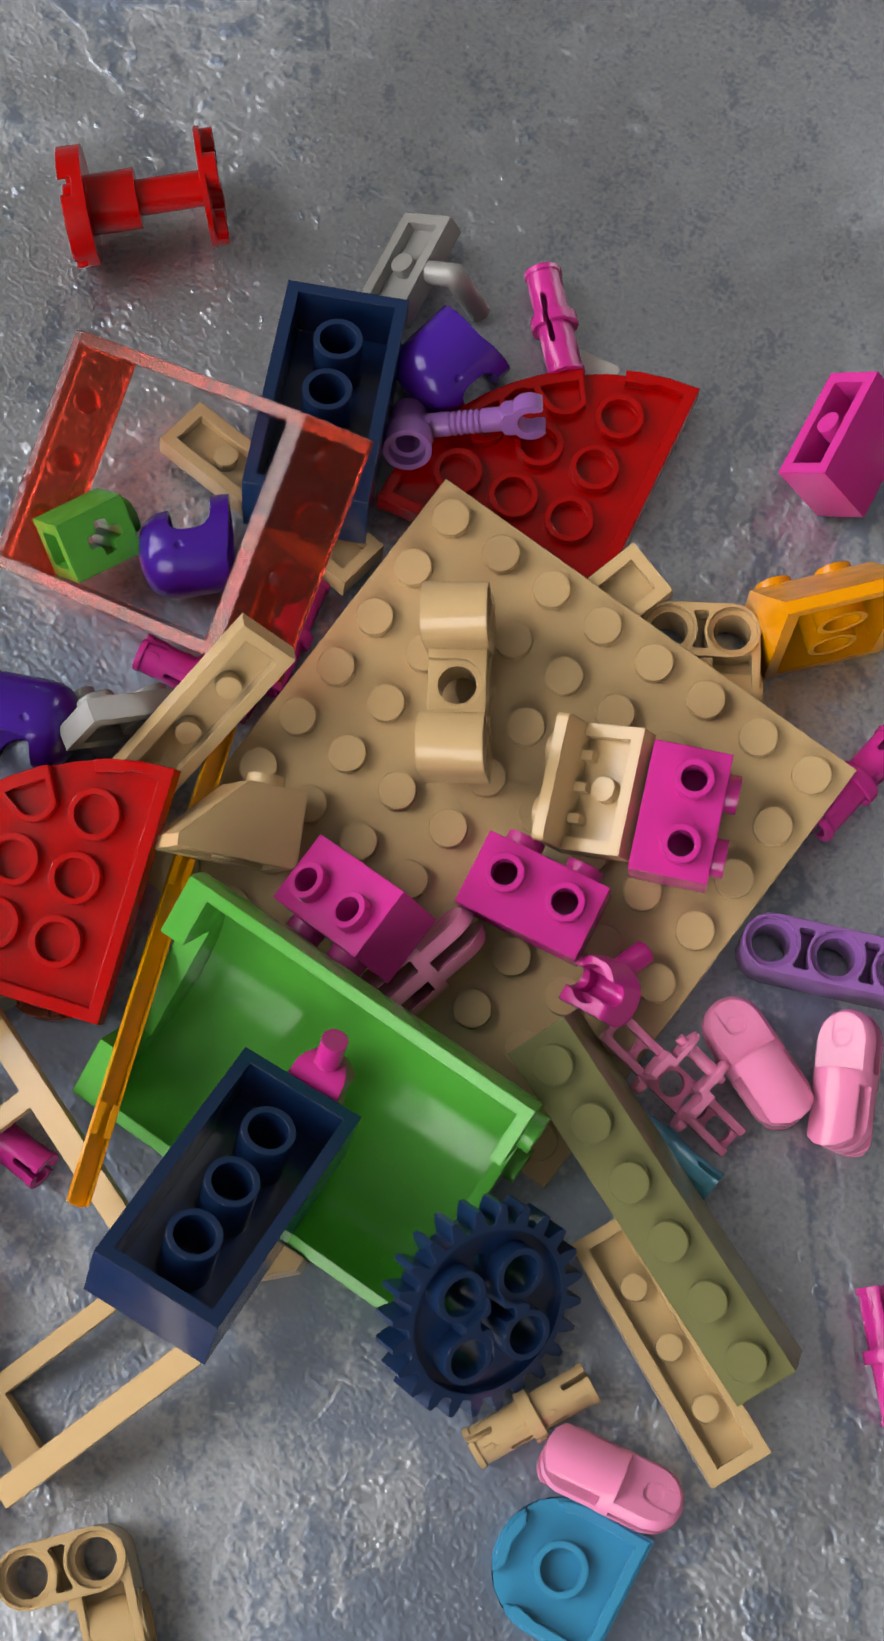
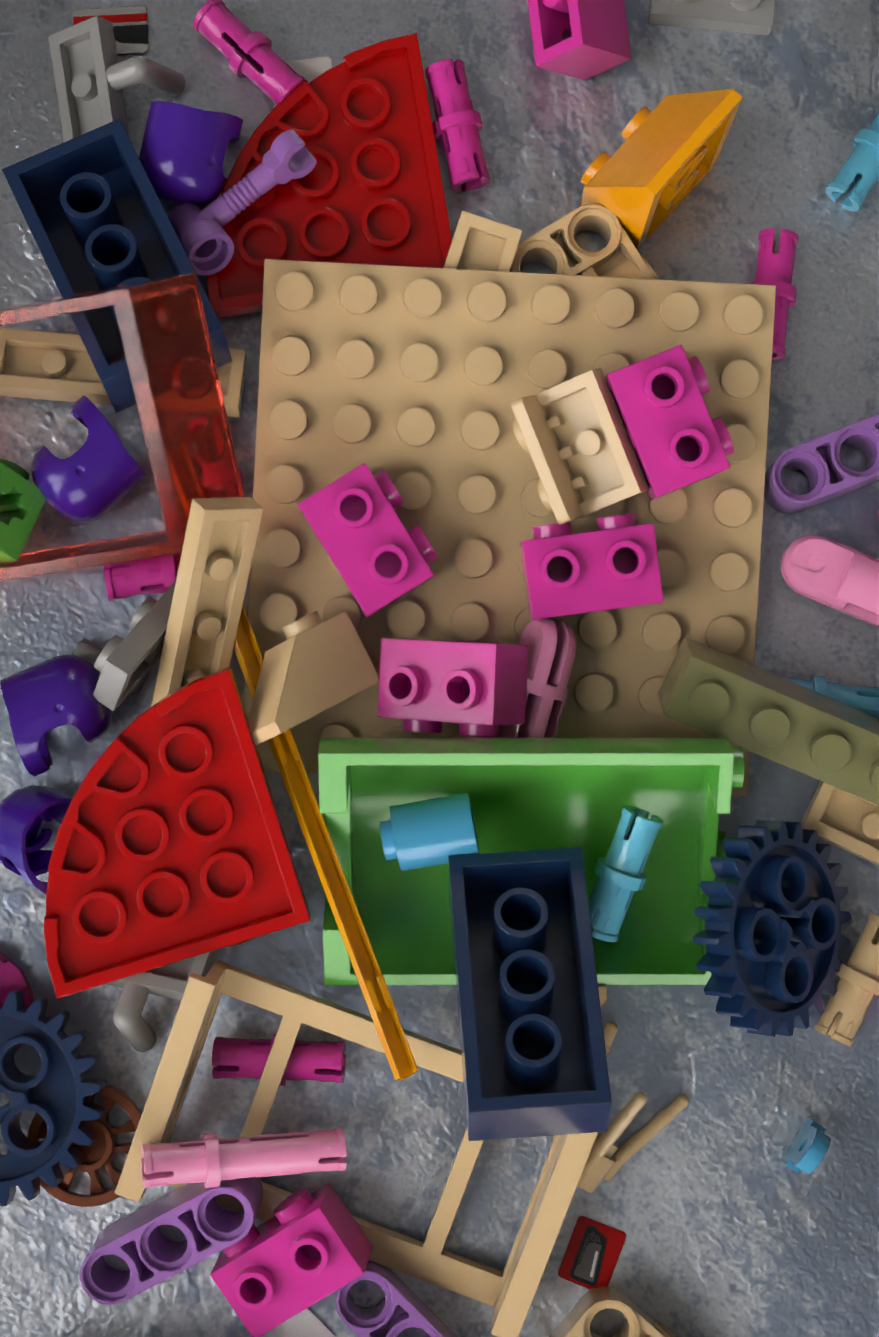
camera: 40 degrees left, 10 degrees up
dark pink piece [288,1029,355,1106] -> none
tan beam [415,581,496,784] -> none
dark pink piece [558,941,654,1028] -> none
bright pink piece [597,1018,746,1157] -> none
none -> sticker [73,6,149,54]
none -> dark pink brick [297,463,438,617]
none -> dark azure brick [379,792,480,871]
none -> dark pink pin [425,59,490,192]
none -> tan plant [552,1022,689,1193]
none -> sticker [558,1216,626,1289]
none -> medium azure pin [588,806,663,942]
none -> dark azure piece [781,1117,831,1174]

